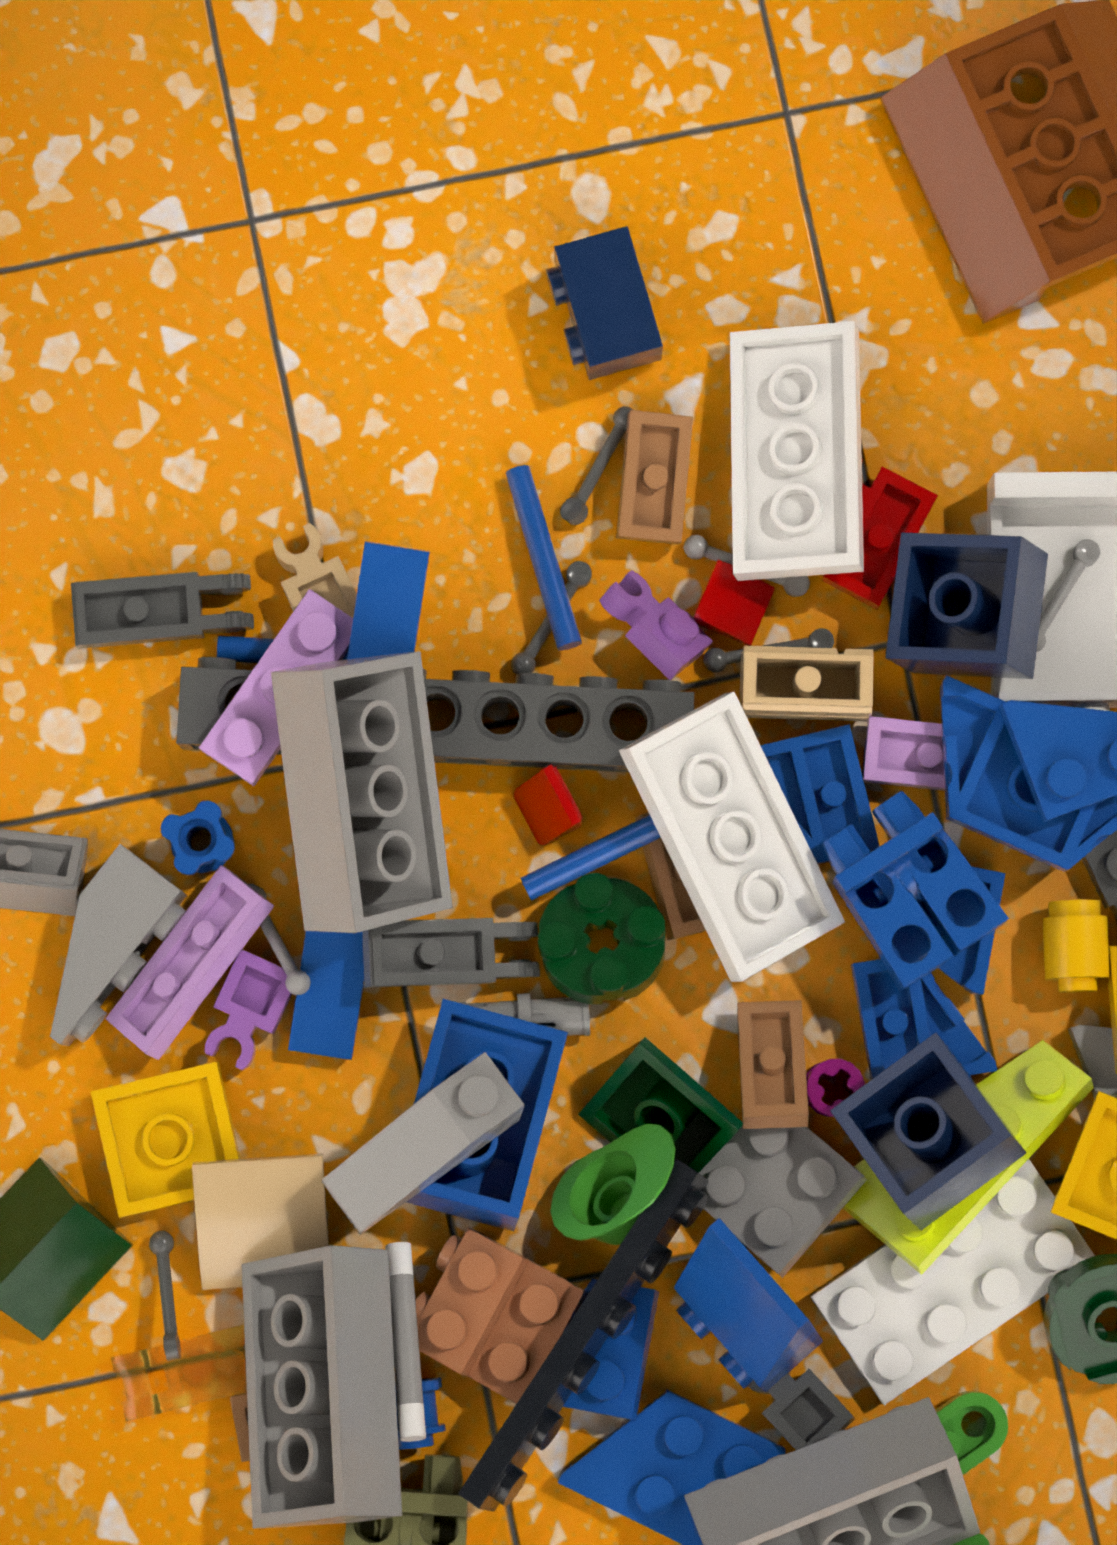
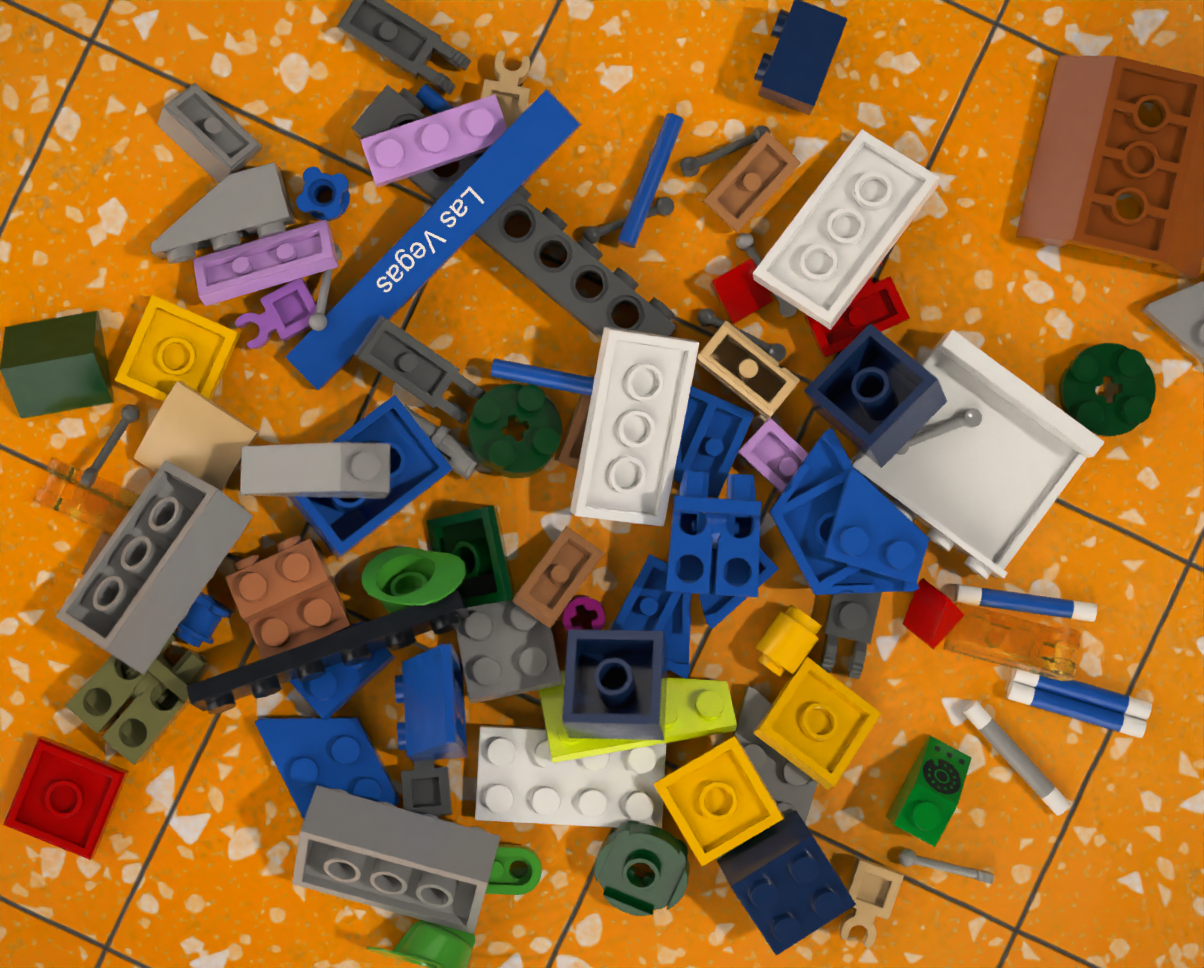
camera: 30 degrees right, 5 degrees up
light grey slope [271,651,453,933] -> none
light grey bar [385,1242,426,1442] -> none
red slope [513,764,583,846] -> none
medium lavender plate [599,570,713,680] -> none

